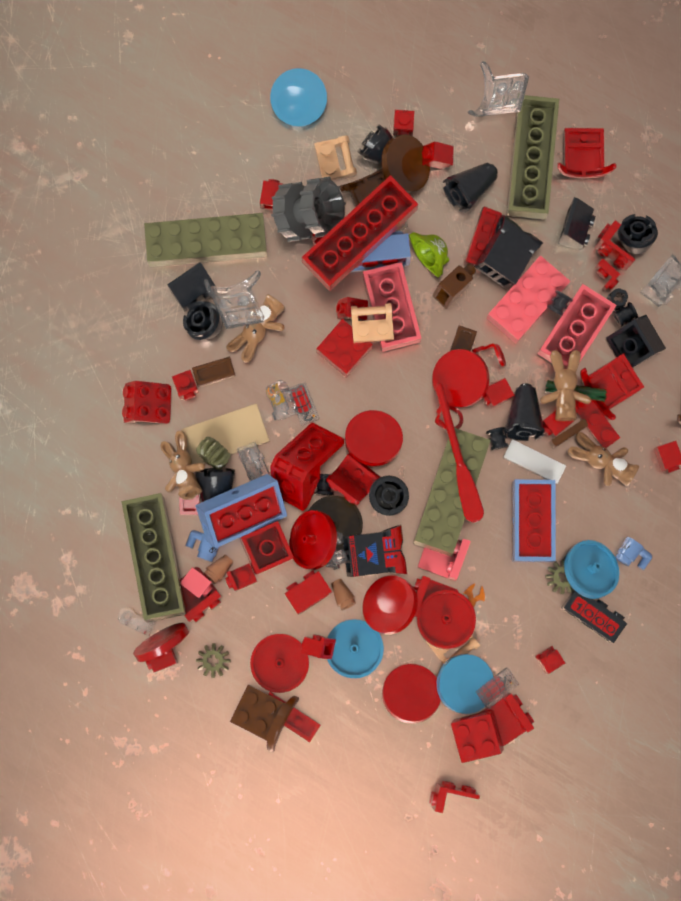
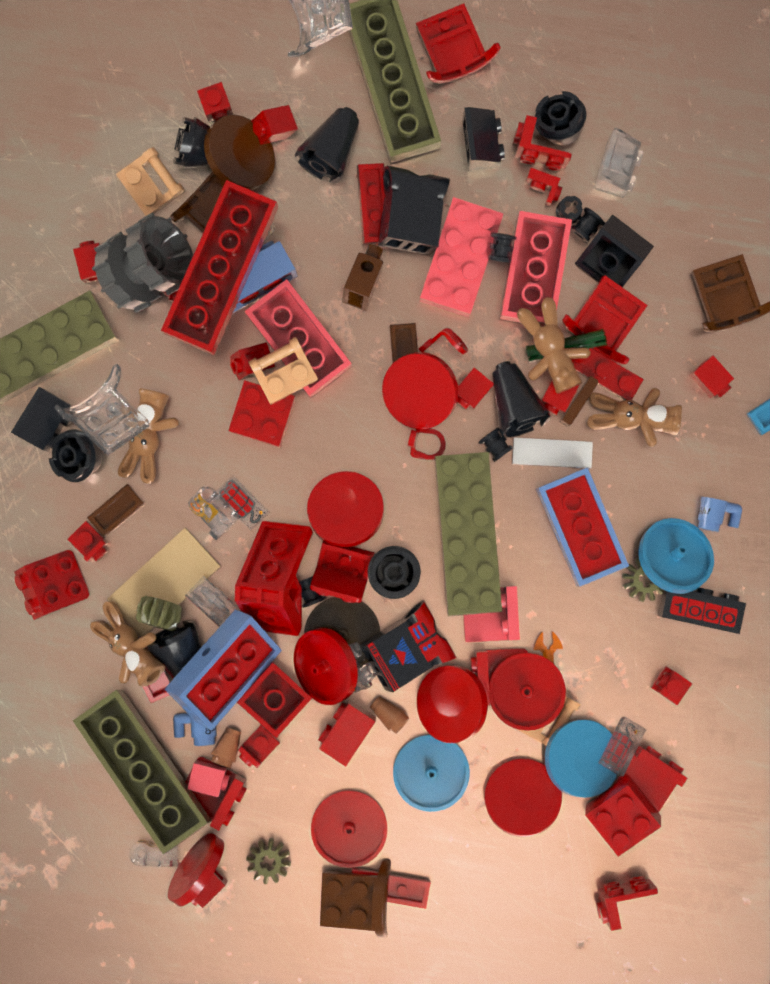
camera: 25 degrees left, 5 degrees up
dark azure piece [270,68,327,126] -> none
red brick [301,634,336,659] -> none
lime hat [408,232,449,278] -> none
red piece [435,383,484,523] -> none

